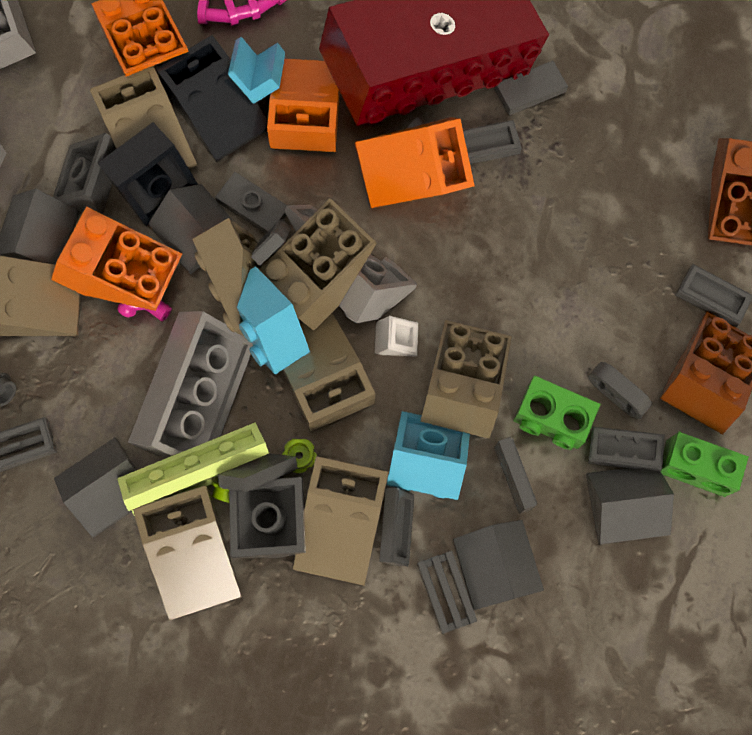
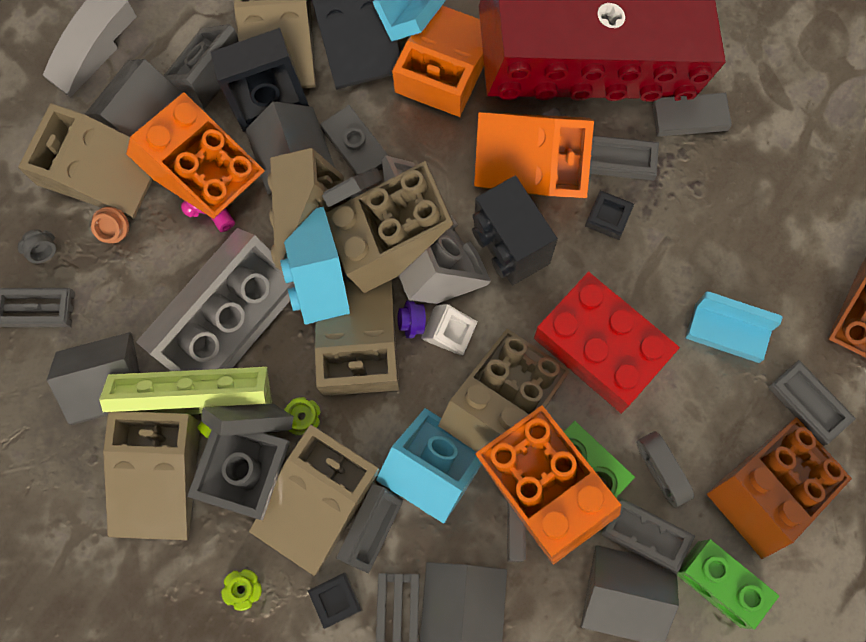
camera: 30 degrees right, 0 degrees up
none -> nougat plate [91,206,129,243]
none -> lime plate [221,569,262,611]
none -> black tile [308,572,362,629]
none -> dark purple plate [397,300,426,338]
none -> black brick [472,175,558,286]
none -> orange slope [475,405,621,565]
none -> red brick [534,271,680,414]
none -> black tile [585,190,634,240]
none -> medium azure panel [685,292,783,363]

